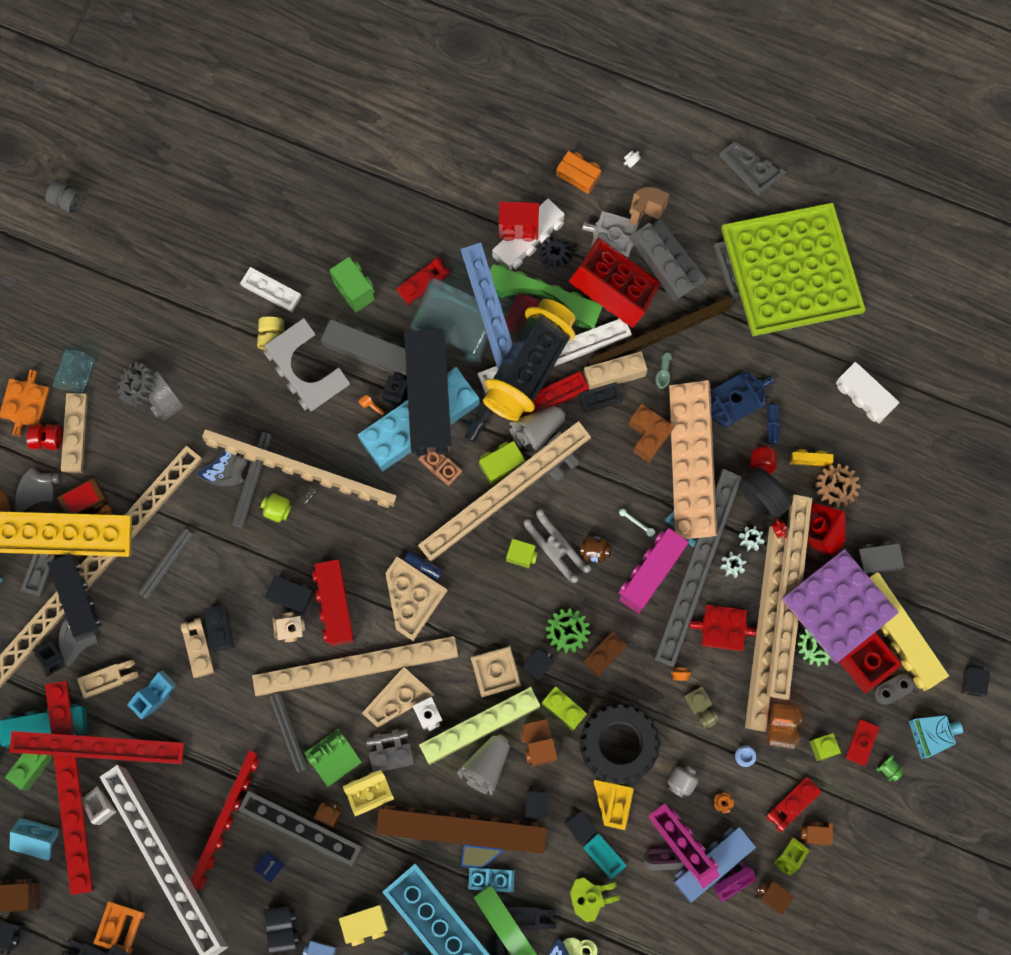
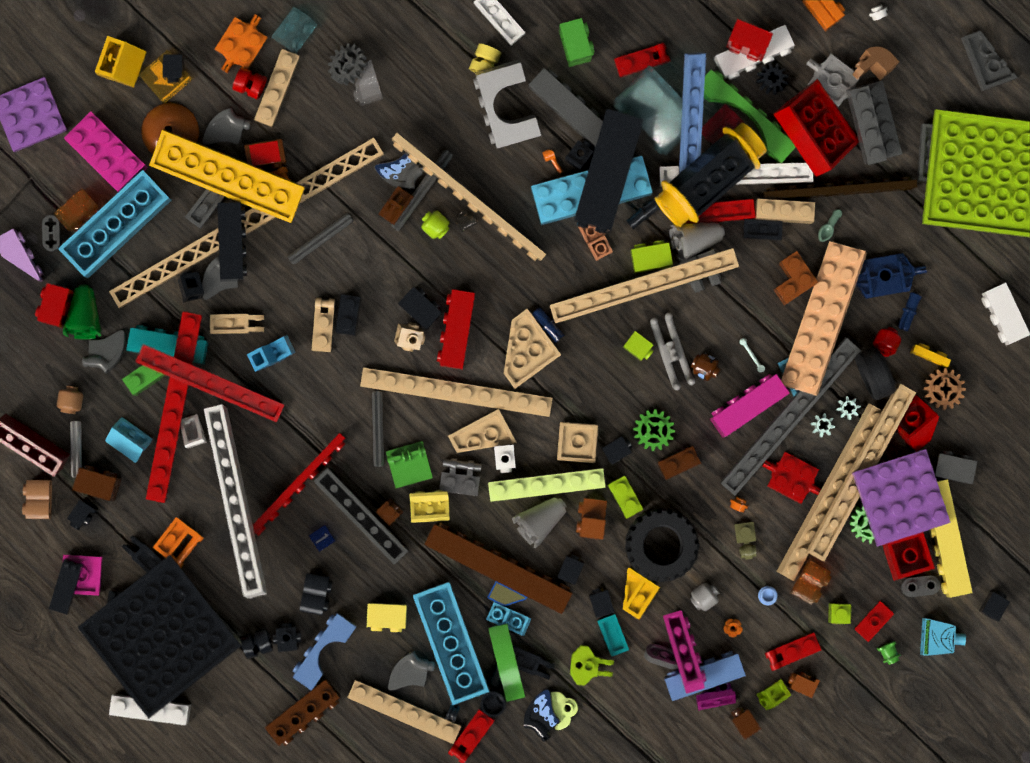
camera: 15 degrees right, 10 degrees up
red plate [771,518,788,539] -> none
none -> reddish brown hips [378,186,414,225]

